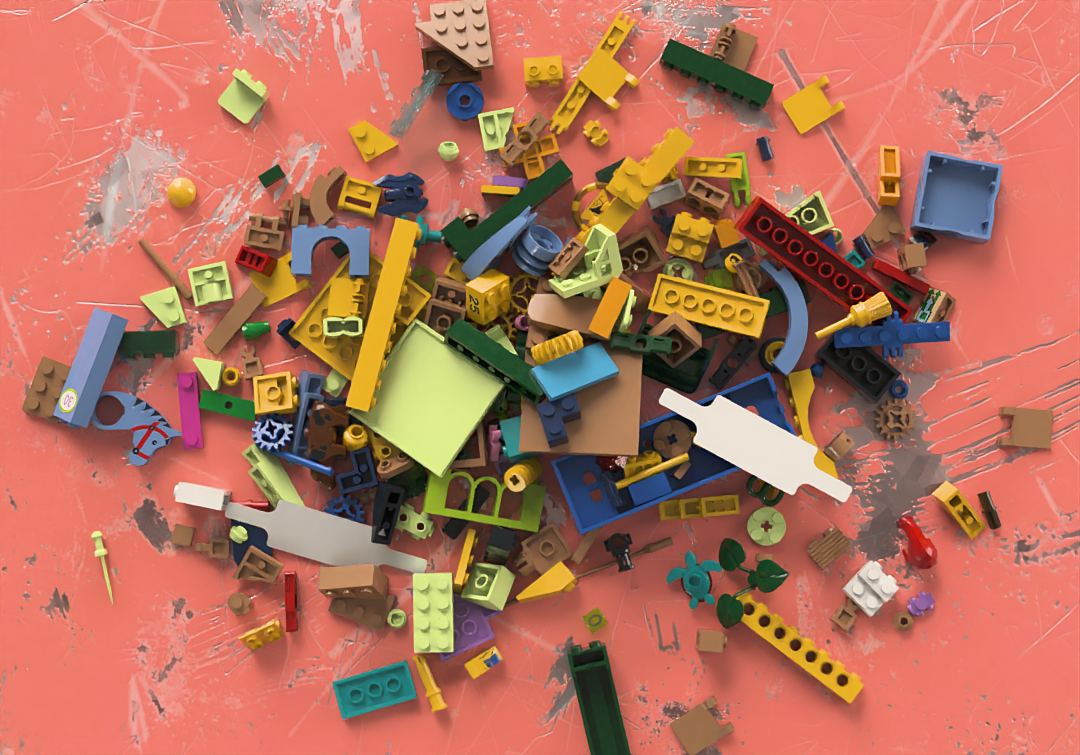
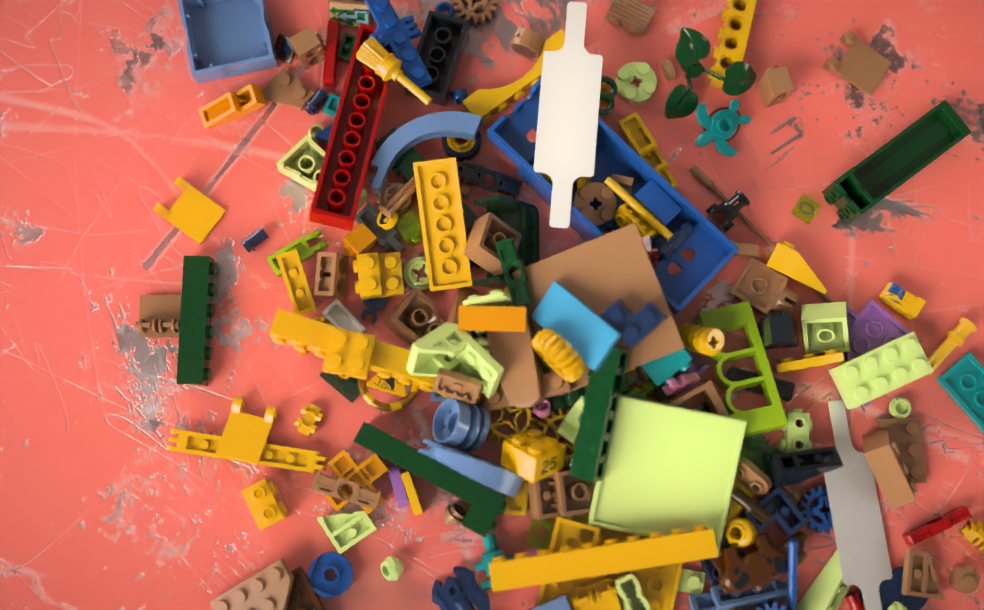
camera: 120 degrees left, 5 degrees down
none -> dark brown axle [731,487,773,525]

